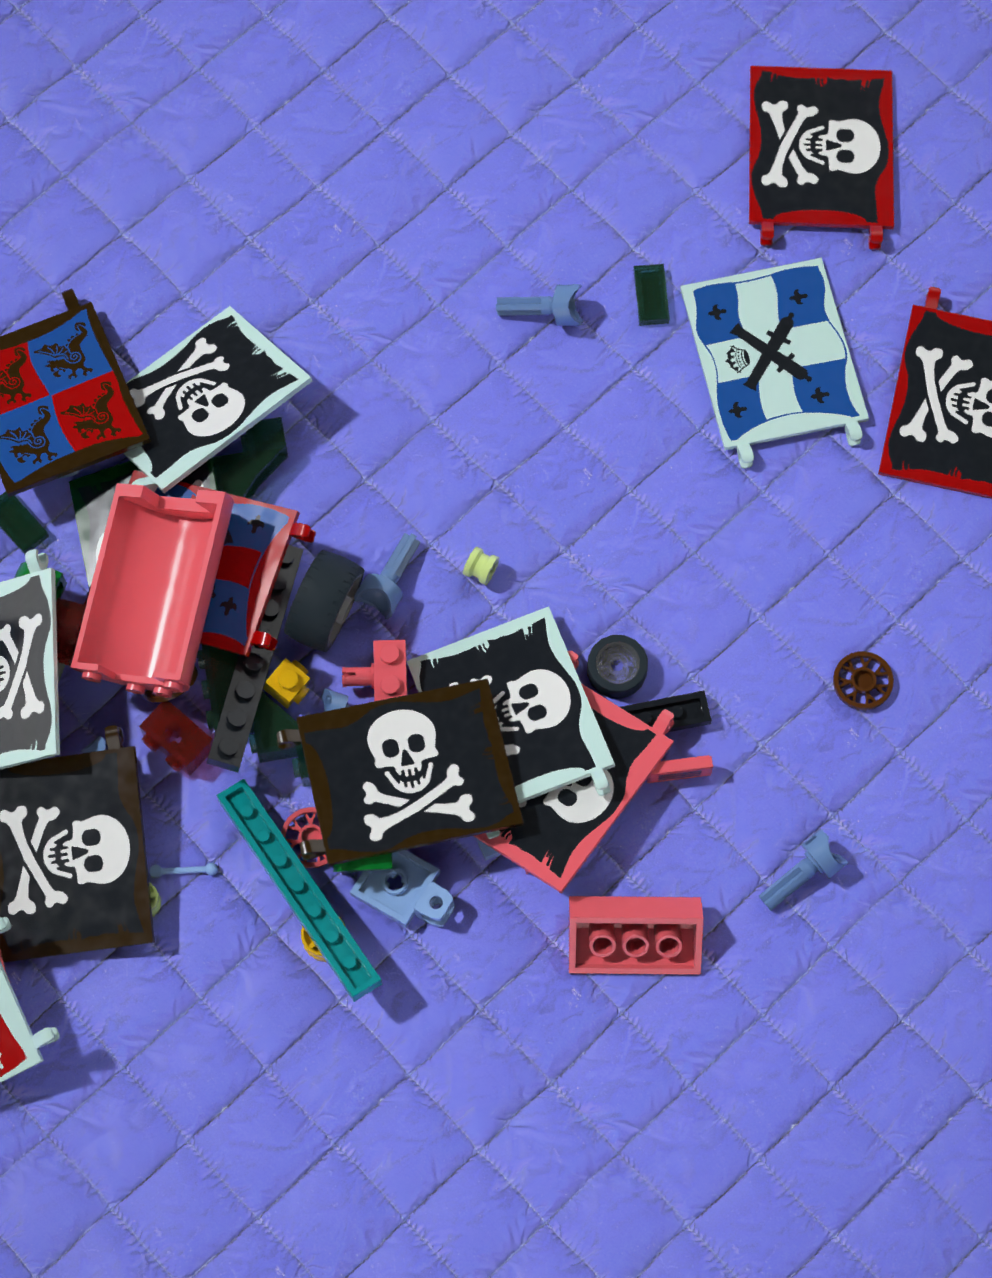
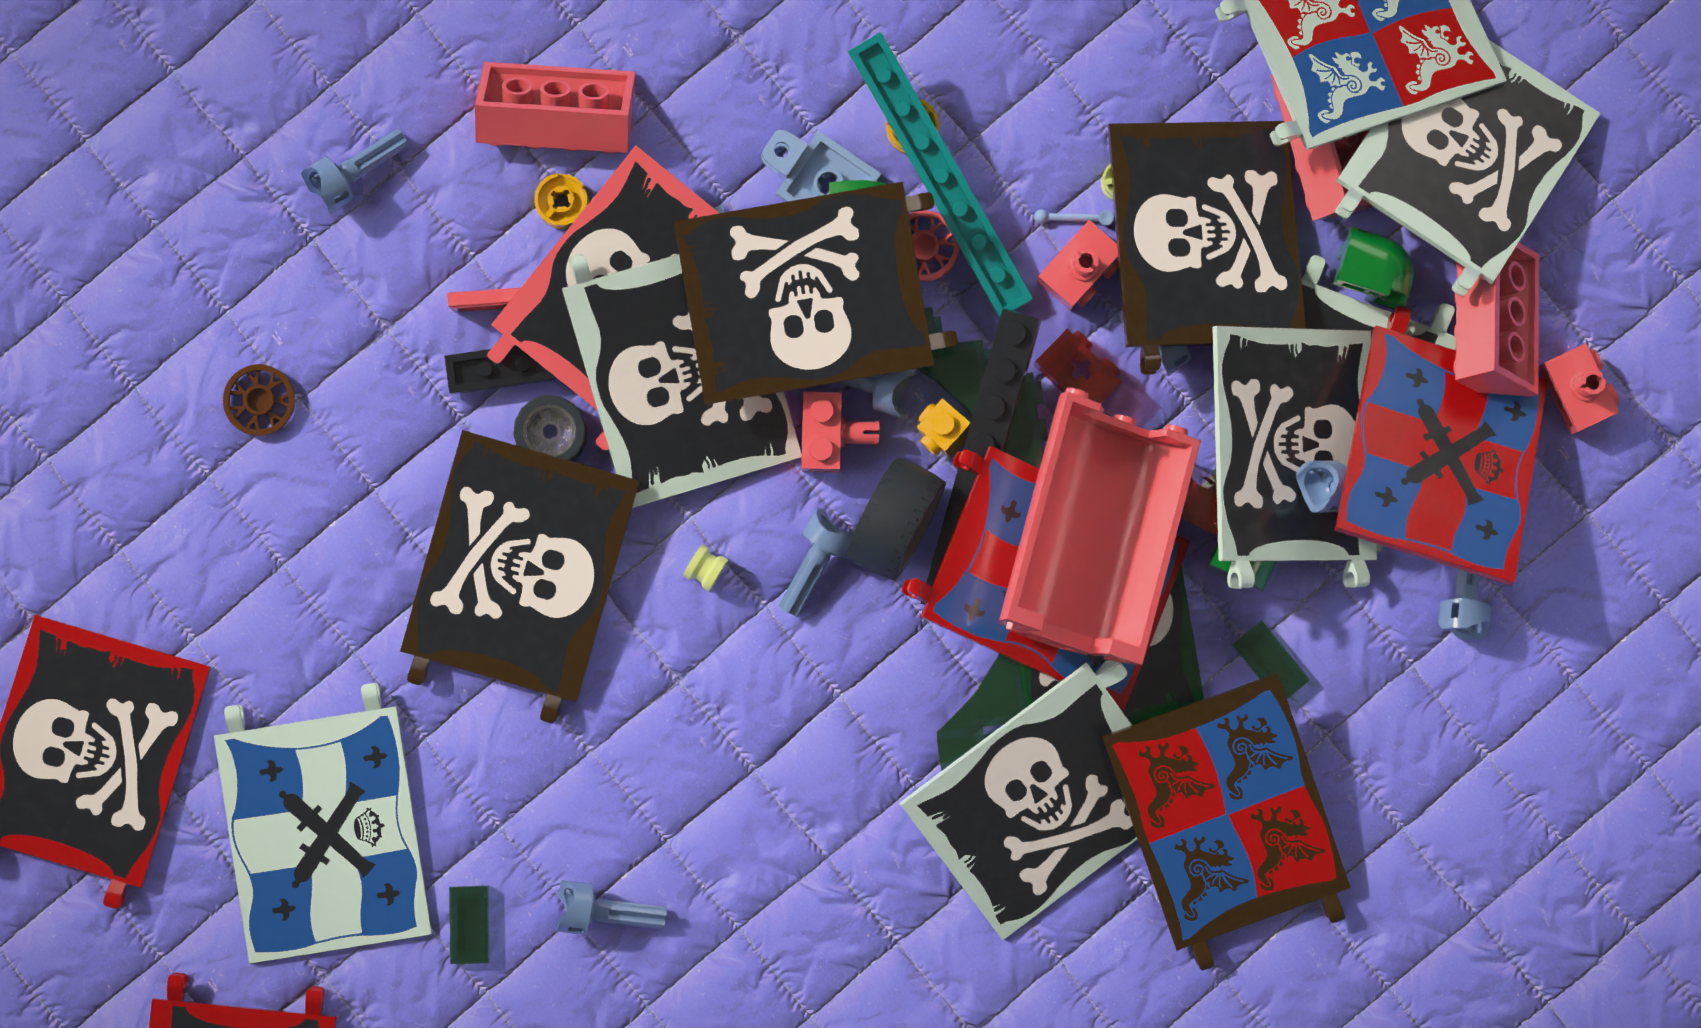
camera: 175 degrees left, 15 degrees up
none -> flag [400,430,640,723]
none -> yellow wheel [534,173,590,230]
none -> coral brick [1037,220,1119,311]

